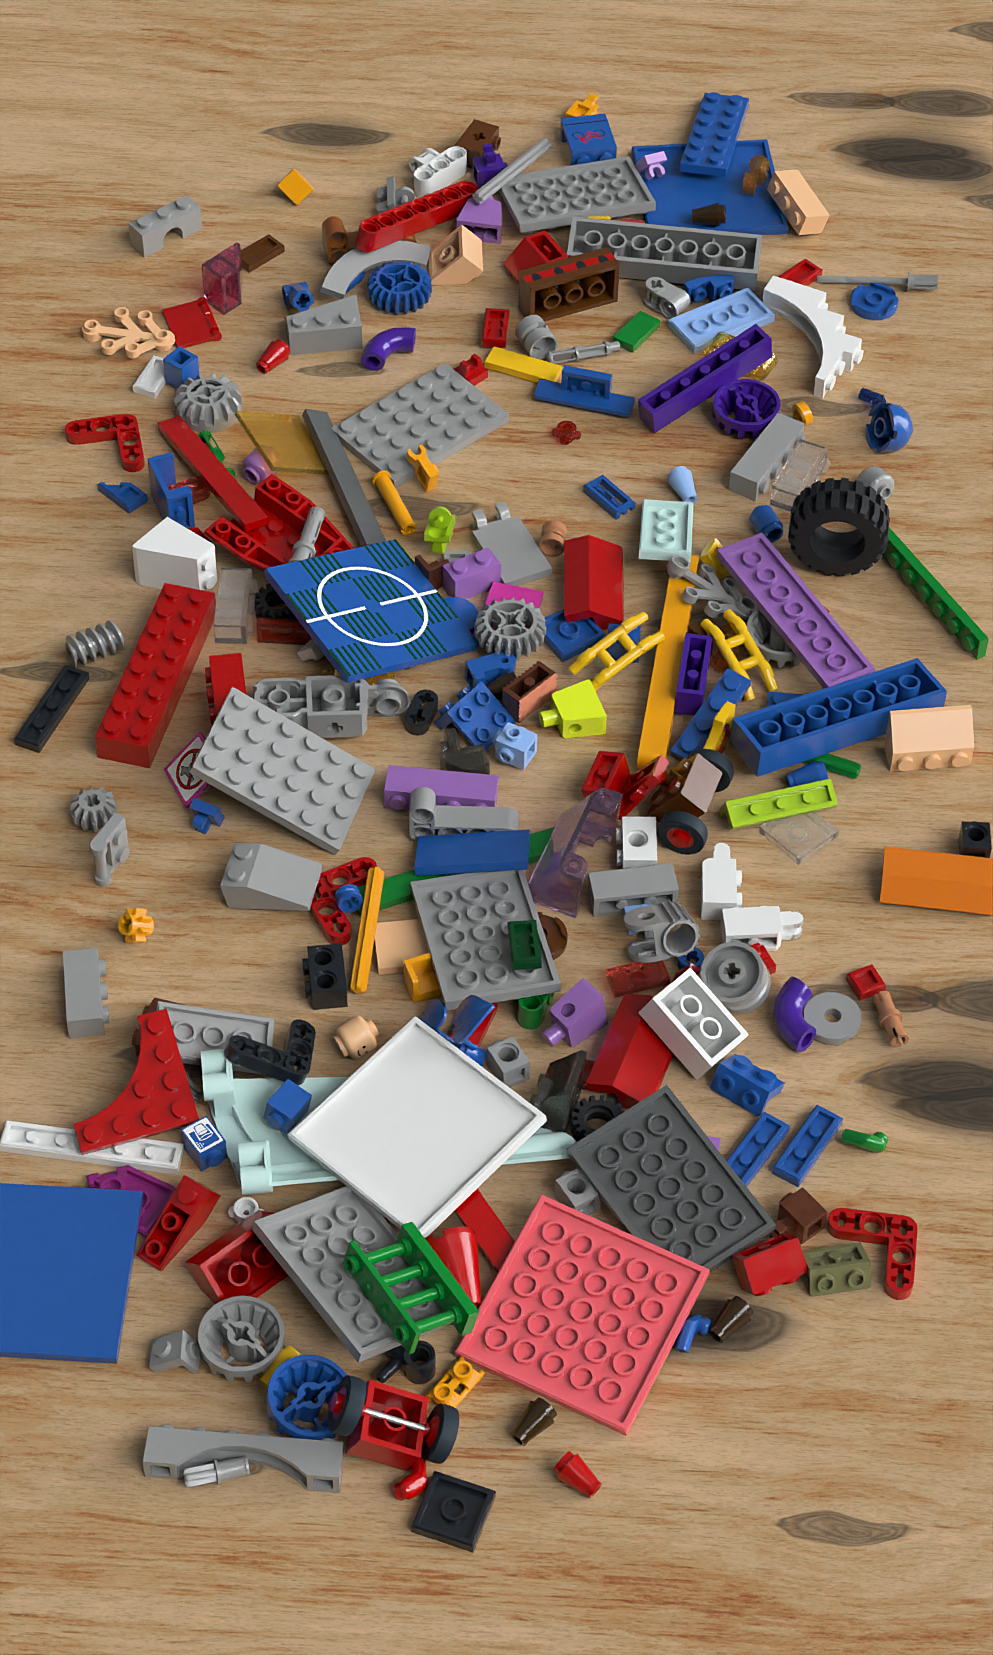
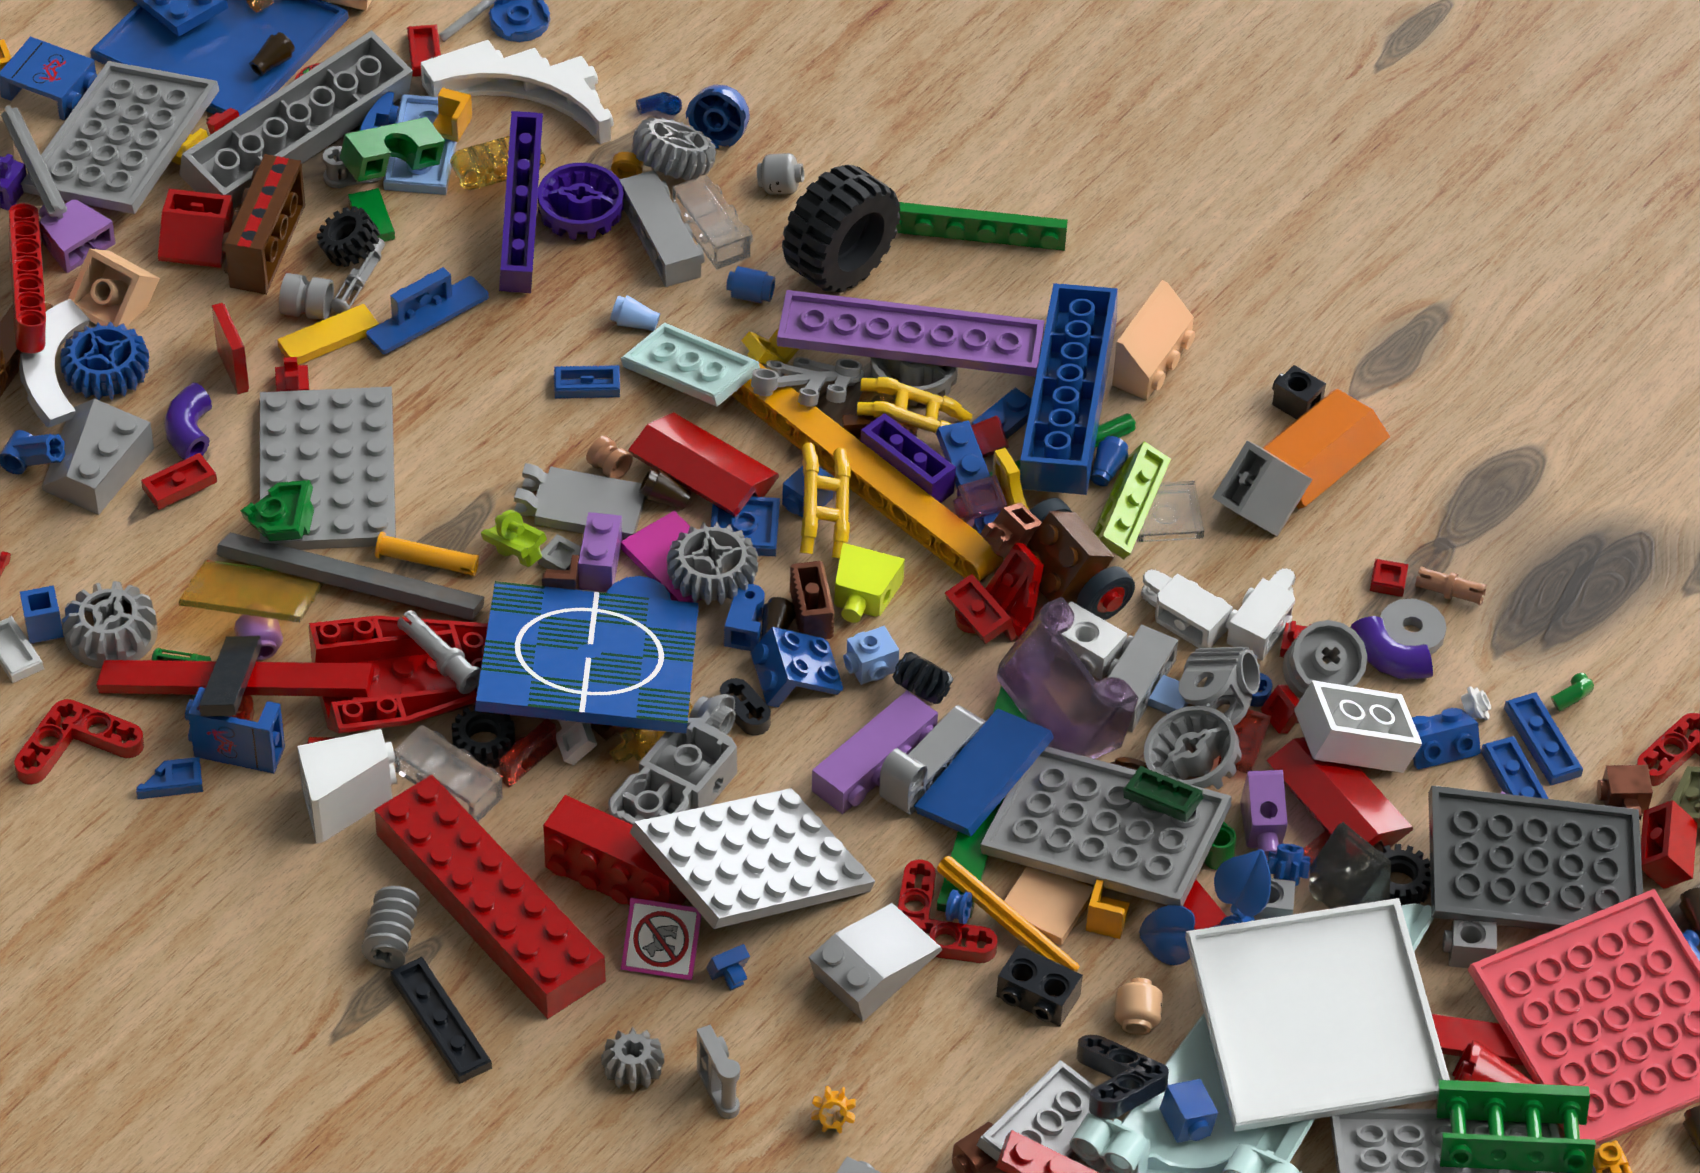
camera: 55 degrees left, 0 degrees up
red cone [255,339,291,374] -> none
light orange plate [406,445,439,492] -> none
clear smoke brick [440,728,490,775] -> none
red plate [482,308,510,348] -> none
clear red plate [551,421,581,445] -> none
lavender tile [635,151,667,180] -> none
none -> red plate [141,453,217,510]
none -> black tile [199,636,262,717]
none -> red tile [212,302,249,395]
none -> green plate [240,480,314,541]
none -> black tyre [317,206,380,267]
none -> green arch [340,117,445,182]
none -> light orange panel [433,87,472,142]
none -> light grey gear [632,117,716,180]
none -> dark brown cone [639,469,691,510]
none -> black gear [892,652,954,704]
none -> clear pink bracket [953,475,1007,527]
none -> red tile [971,415,1010,458]
none -> copper brick [980,503,1042,559]
none -> light grey gear [1144,706,1242,790]
none -> light grey slope [1212,441,1313,536]
none -> blue gear [1268,844,1311,886]
none -> white plate [1461,687,1491,720]

